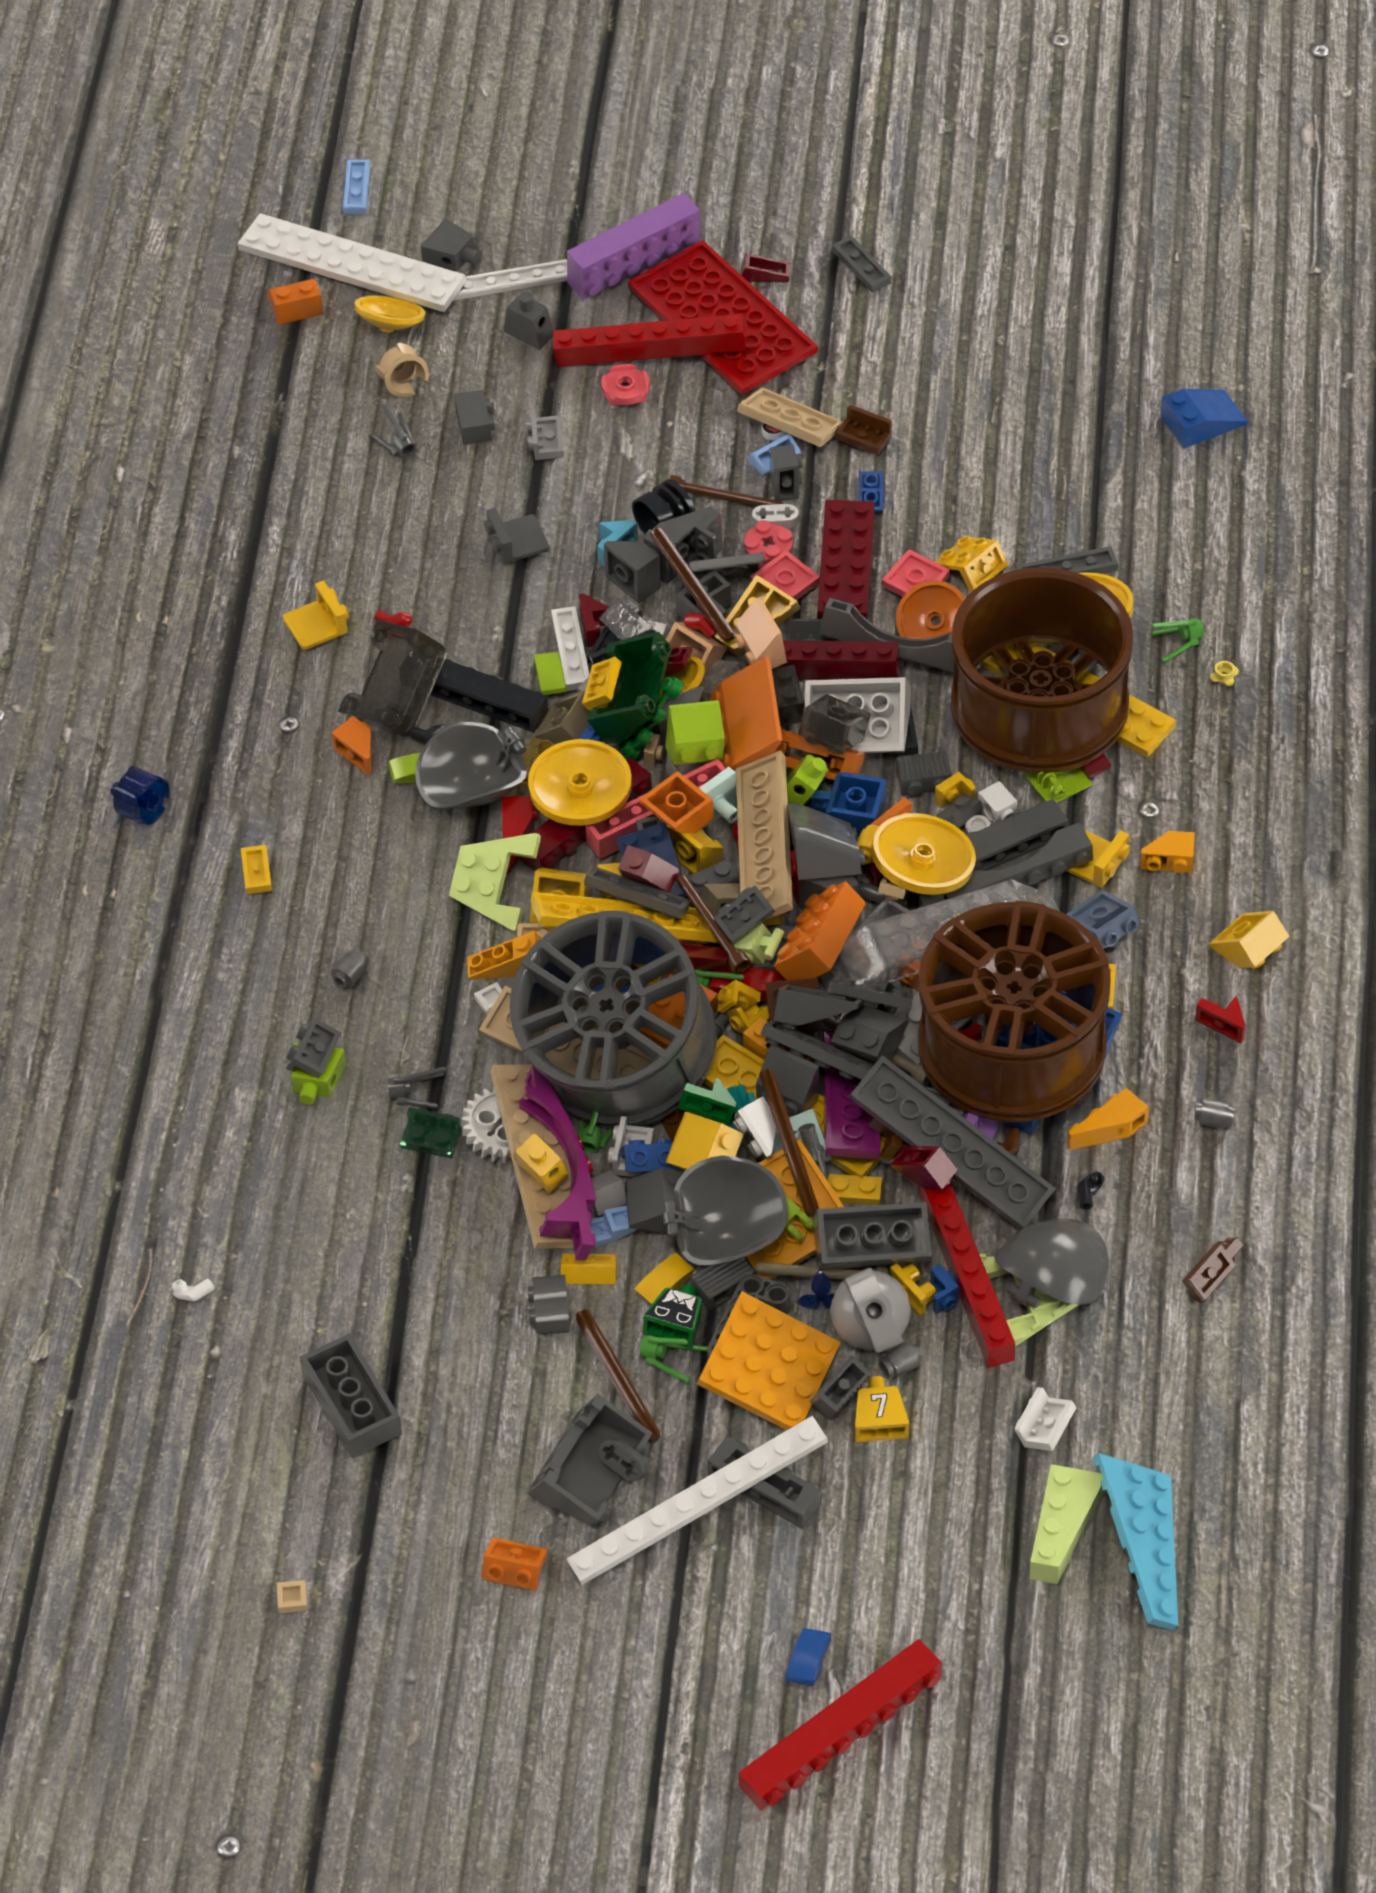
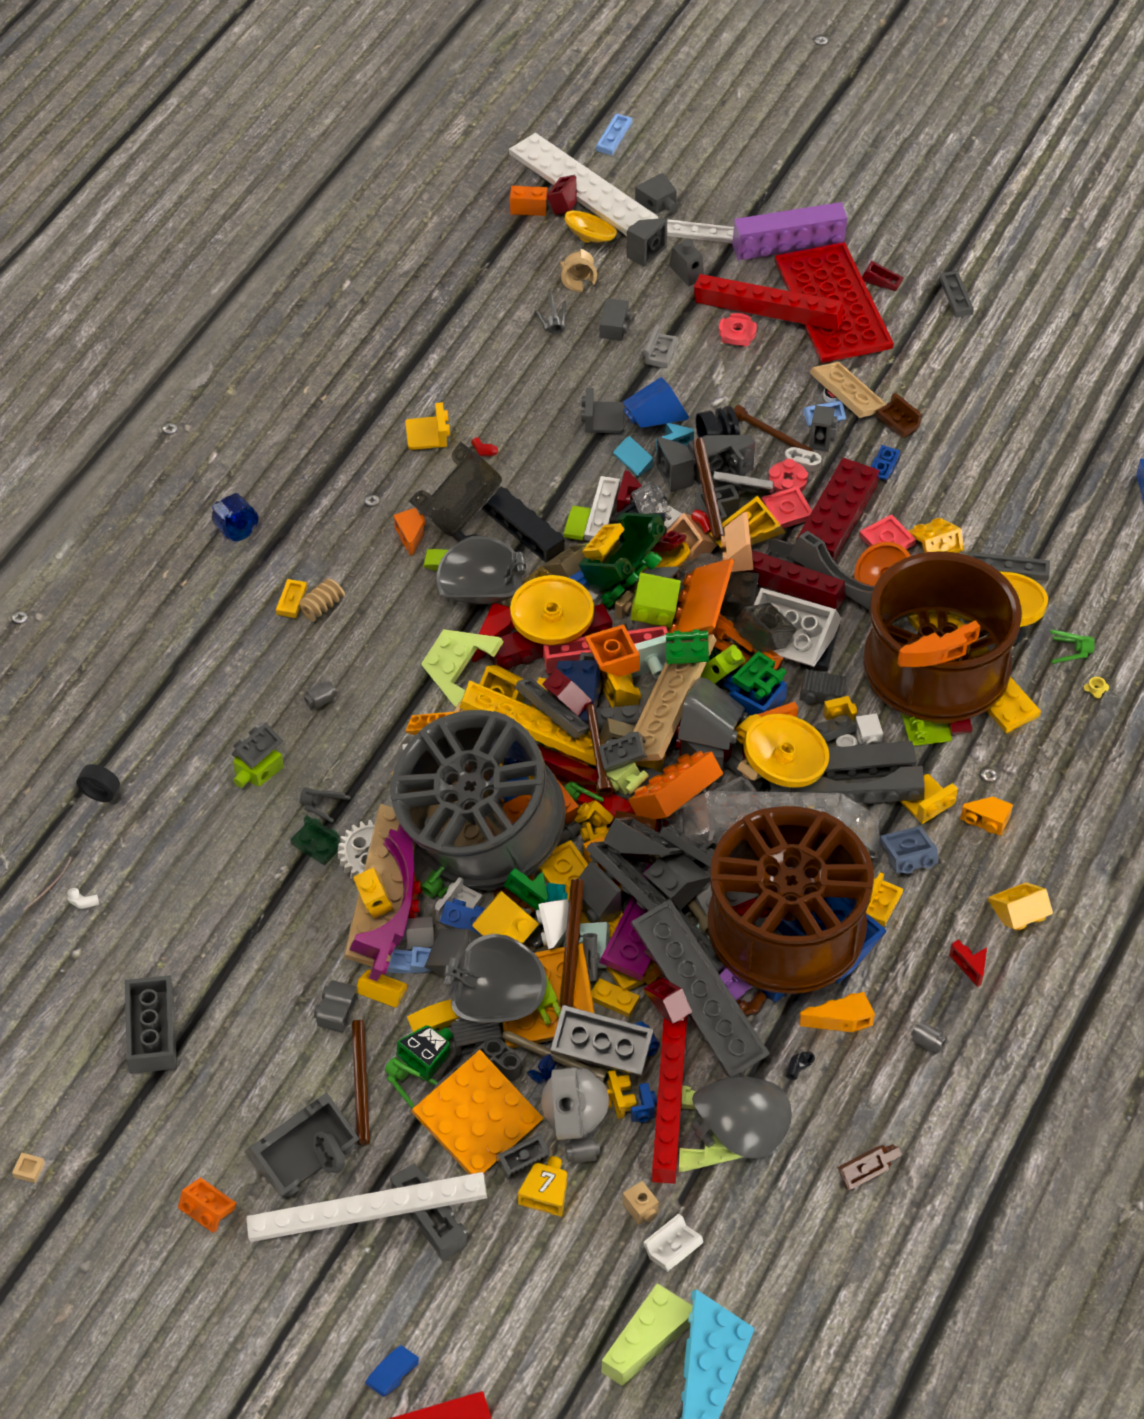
camera: 20 degrees right, 0 degrees up
none -> black tyre [76,764,120,802]
none -> tan piece [299,578,345,622]
none -> dark red slope [546,175,577,214]
none -> medium azure slope [613,436,653,476]
none -> tan brick [622,1181,659,1225]
none -> blue slope [623,377,690,428]
none -> dark grey slope [626,218,668,267]
none -> green plate [666,629,709,664]
none -> green plate [732,651,786,700]
none -> orange slope [897,621,980,667]

